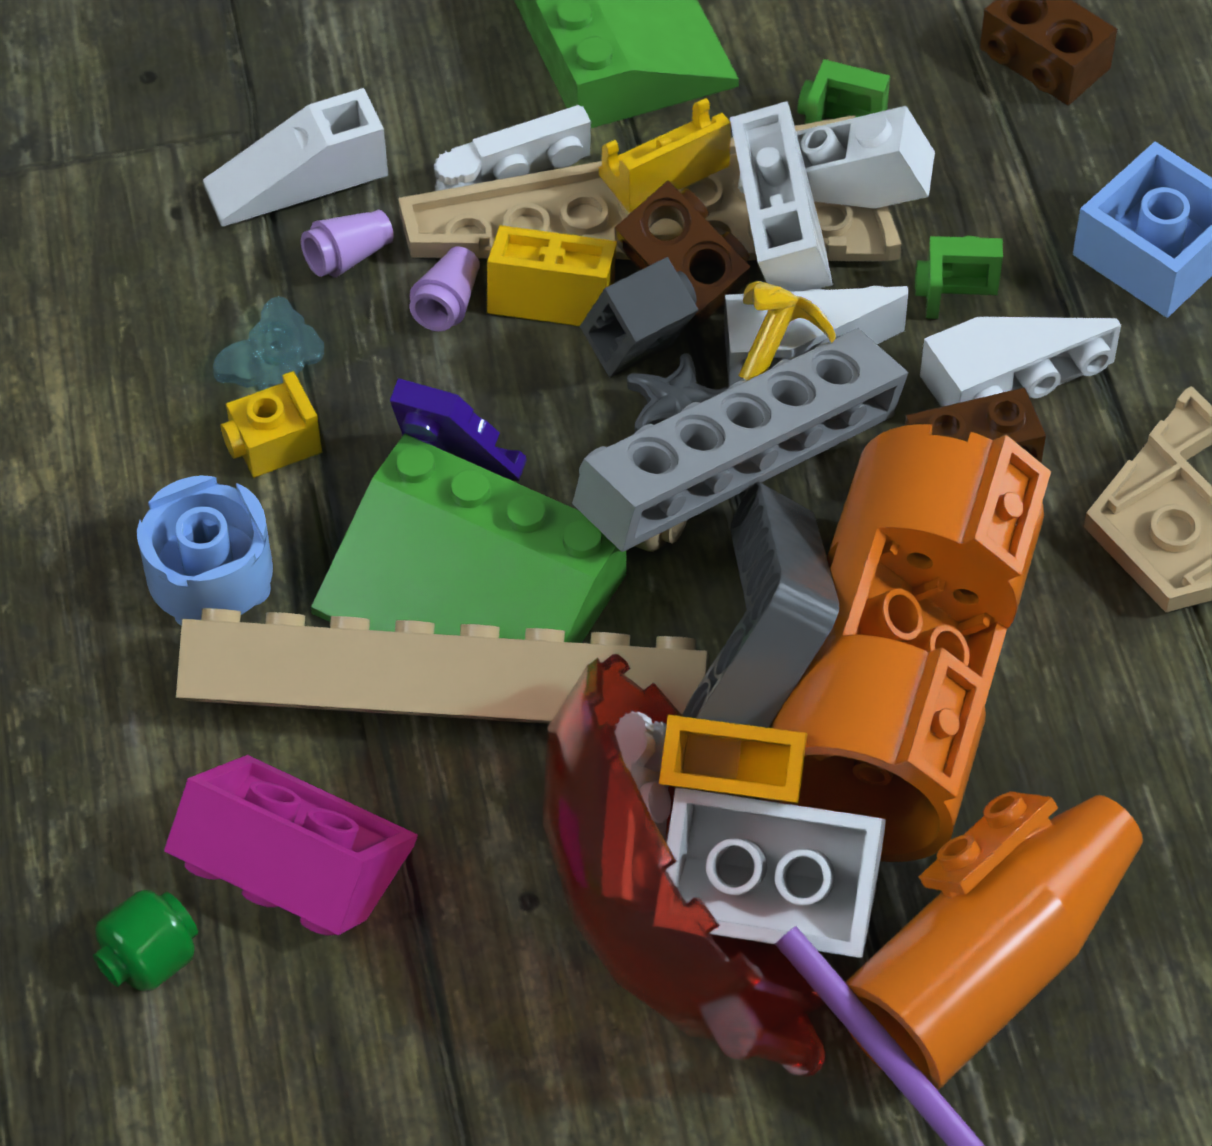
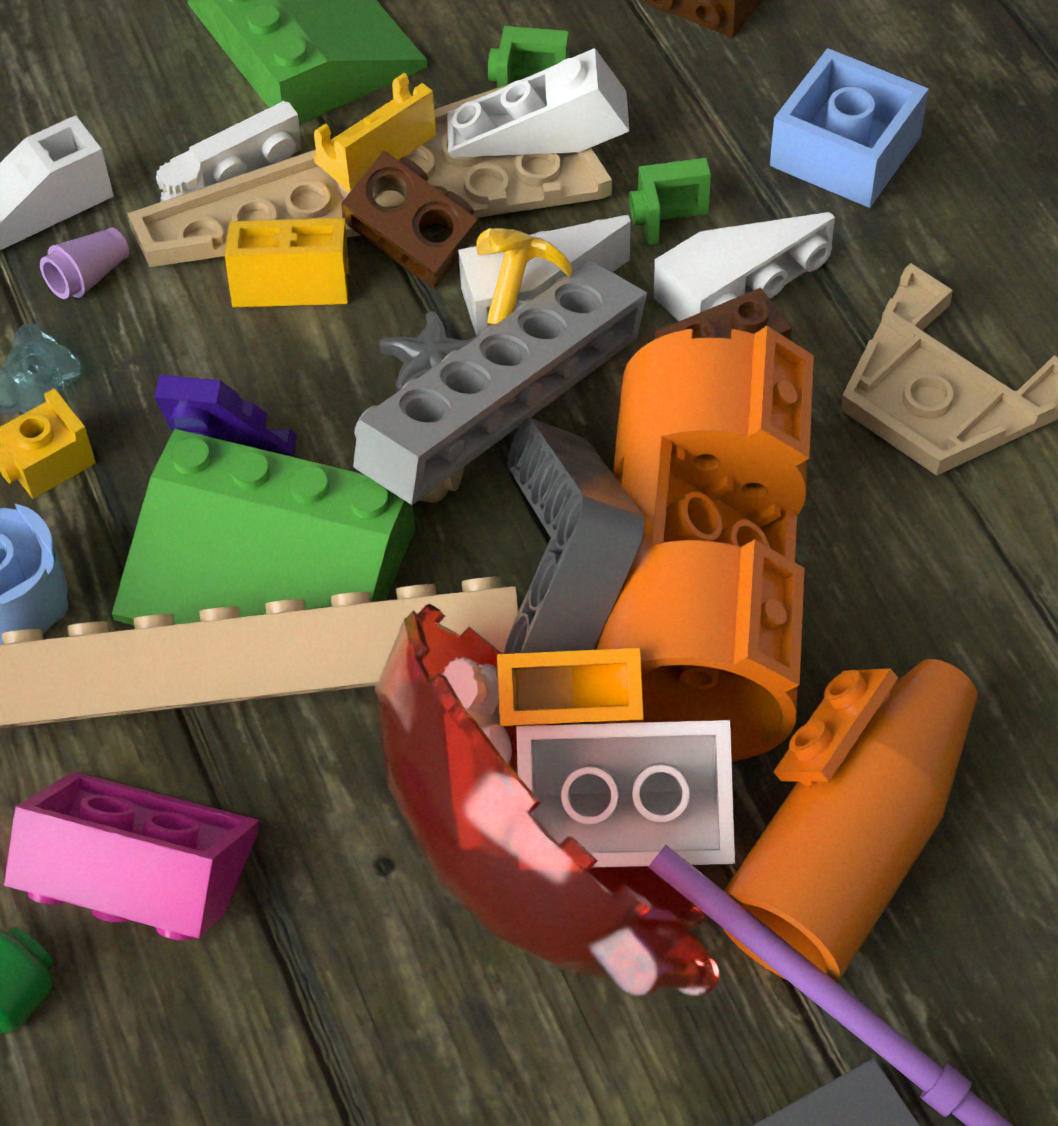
camera: 10 degrees left, 0 degrees up
lavender cone [409,247,480,331] -> none
dark grey brick [580,257,699,378] -> none
white slope [730,101,833,292] -> none

